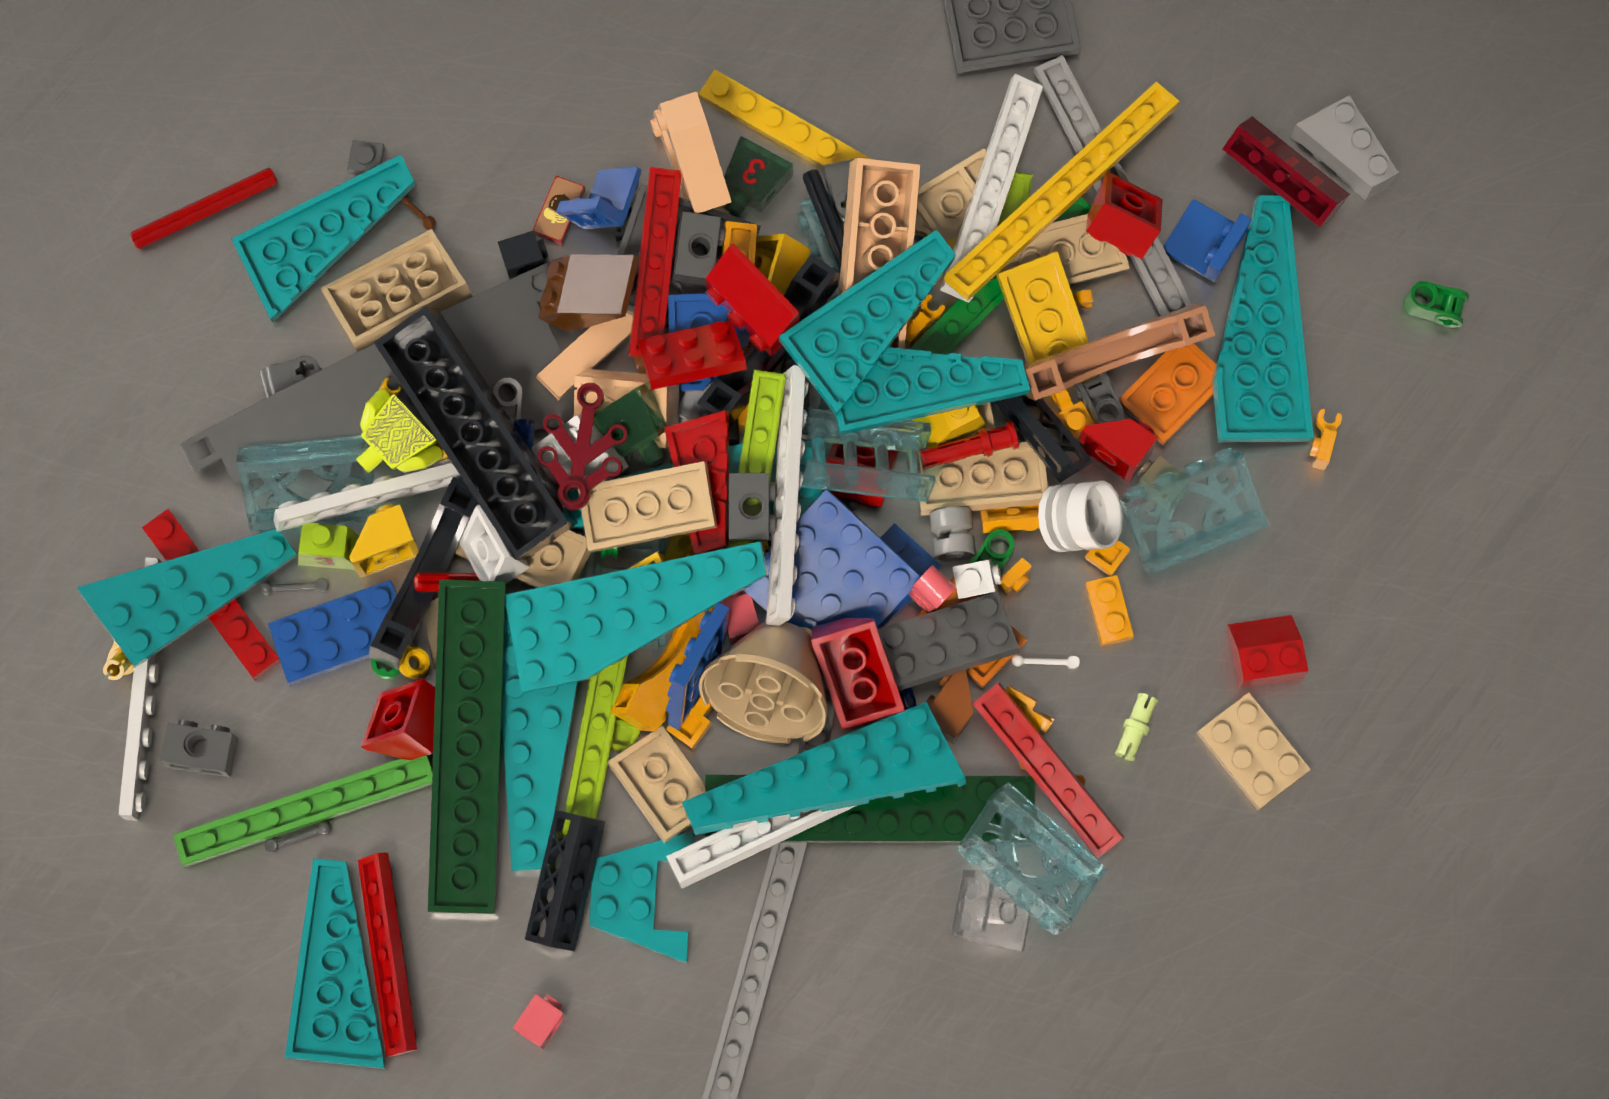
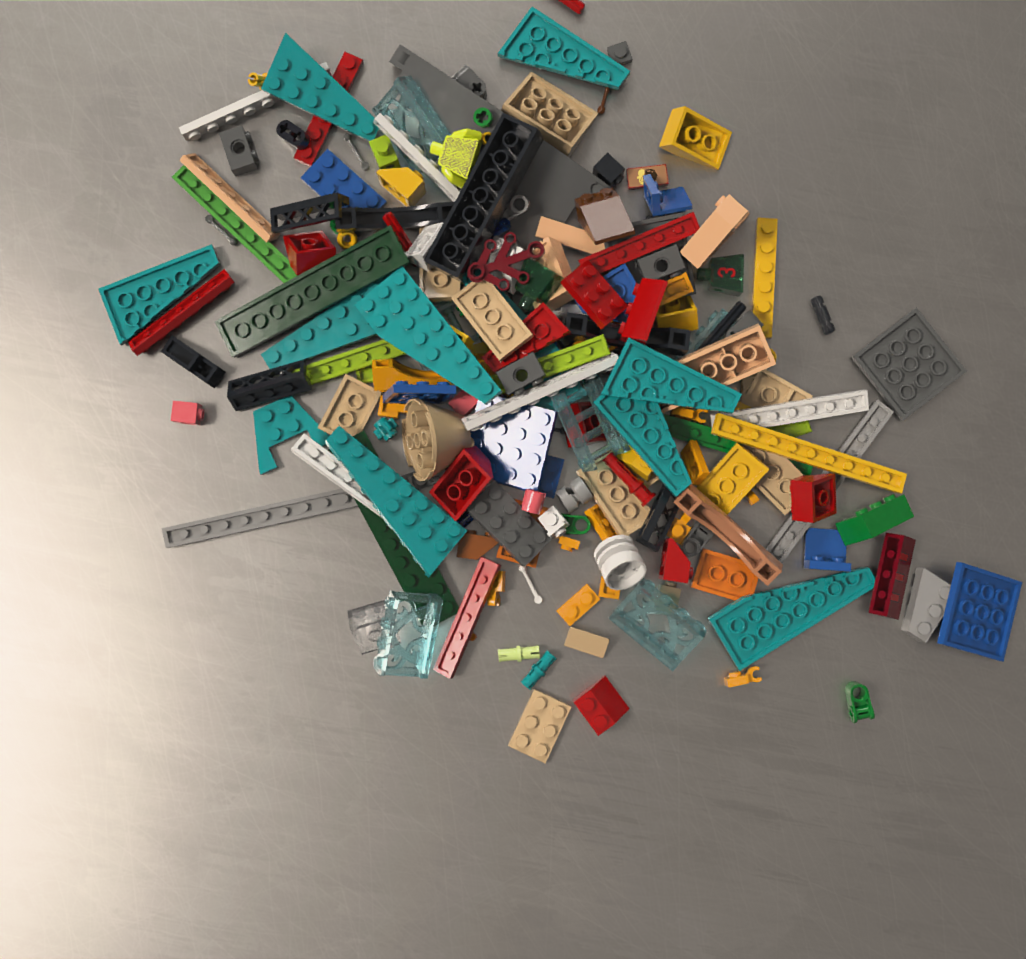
camera: 60 degrees right, 10 degrees up
none -> black slope [160,335,226,388]
none -> light nougat tile [180,153,280,243]
none -> black fence [270,192,350,233]
none -> black beam [276,120,310,150]
none -> teal gear [373,416,398,442]
none -> green bush [473,107,493,128]
none -> teal pin [521,650,557,690]
none -> tan slope [564,626,610,658]
none -> yellow slope [659,106,732,170]
none -> light orange plate [680,440,710,486]
none -> black axle [811,295,835,335]
none -> green wedge [835,494,914,546]
none -> blue plate [937,562,1022,662]

